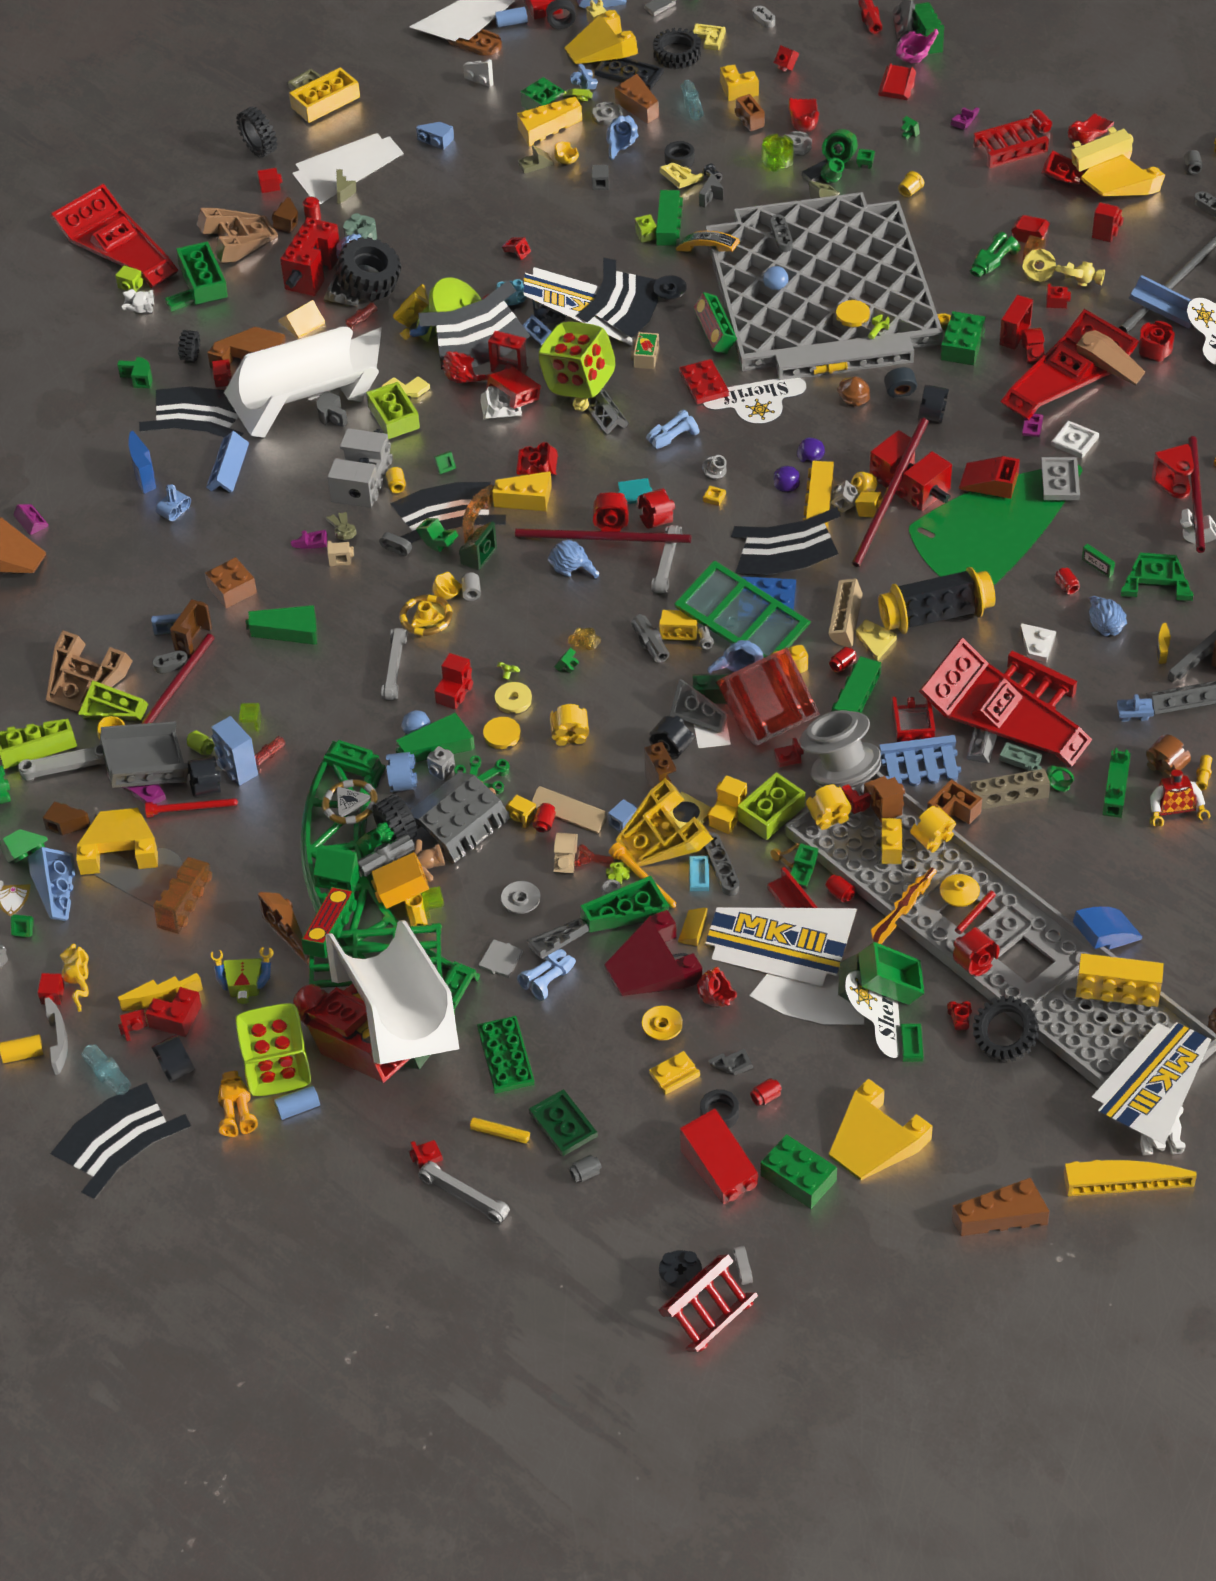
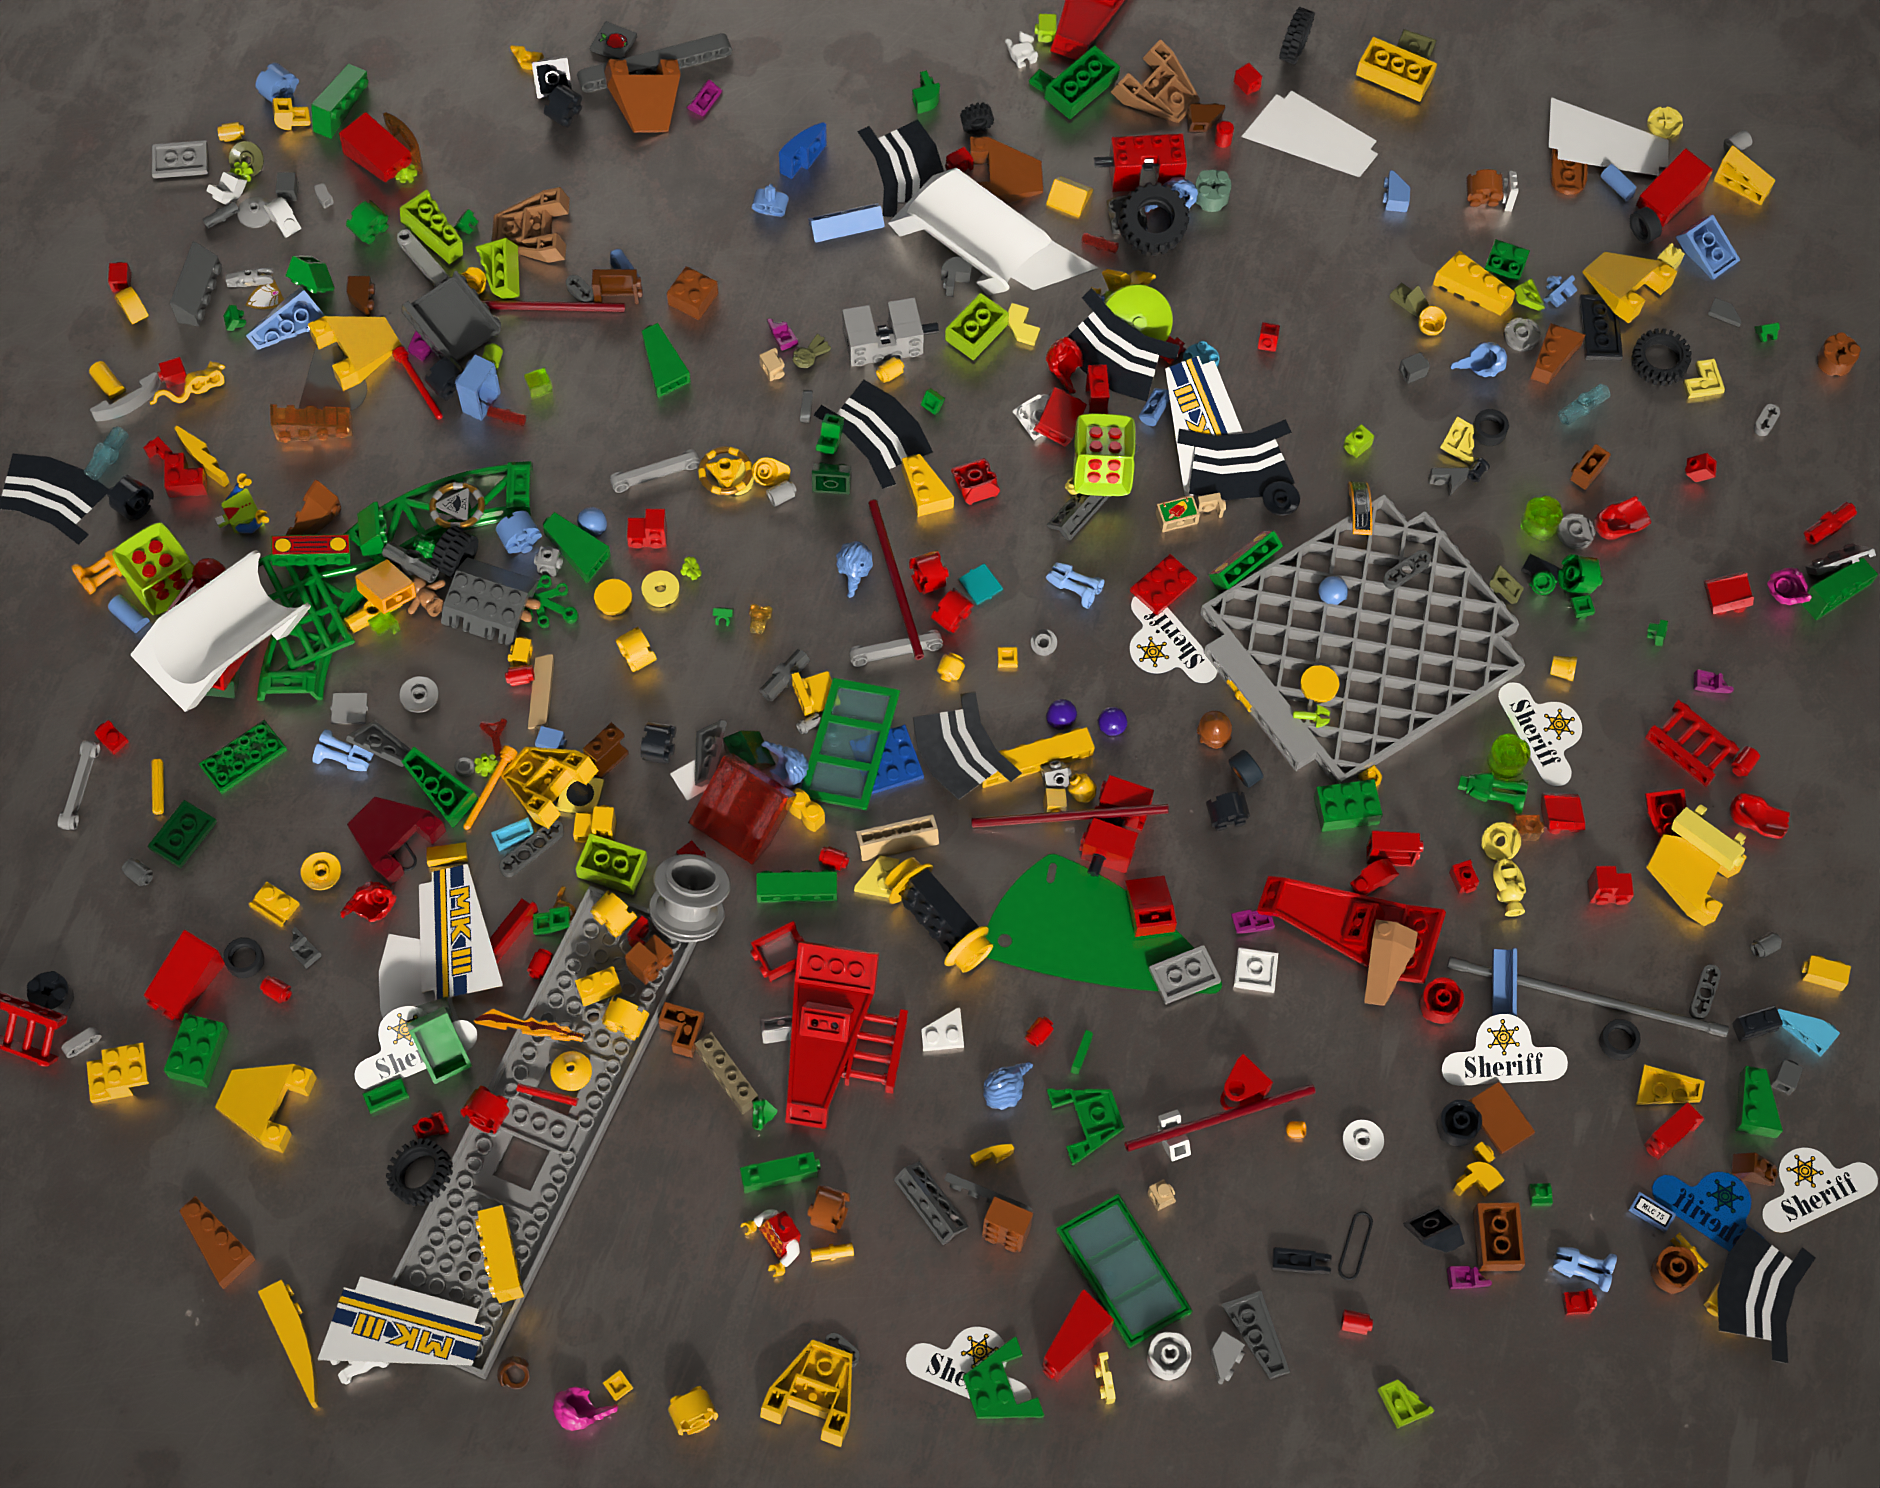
camera: 60 degrees right, 15 degrees up
olive slope [336,169,356,204] -> none
clear orange slope [462,485,494,543] -> none
tan brick [554,833,578,873] -> none
green brick [656,190,683,246] -> none
yellow brick [720,65,759,101] -> none
medium blue fence [879,735,961,787] -> none
sand green hinge [999,742,1042,772] -> none
blue slope [1073,906,1142,950] -> none
medium blue hips [1117,694,1154,722] -> none
none -> yellow bracket [86,1042,149,1103]
none -> green tile [453,209,479,234]
none -> yellow head [937,653,965,683]
none -> tan bracket [1196,493,1226,518]
none -> dark orange brick [1466,169,1504,207]
none -> clear neon green brick [1487,733,1531,779]
none -> white sticker [1498,682,1582,786]

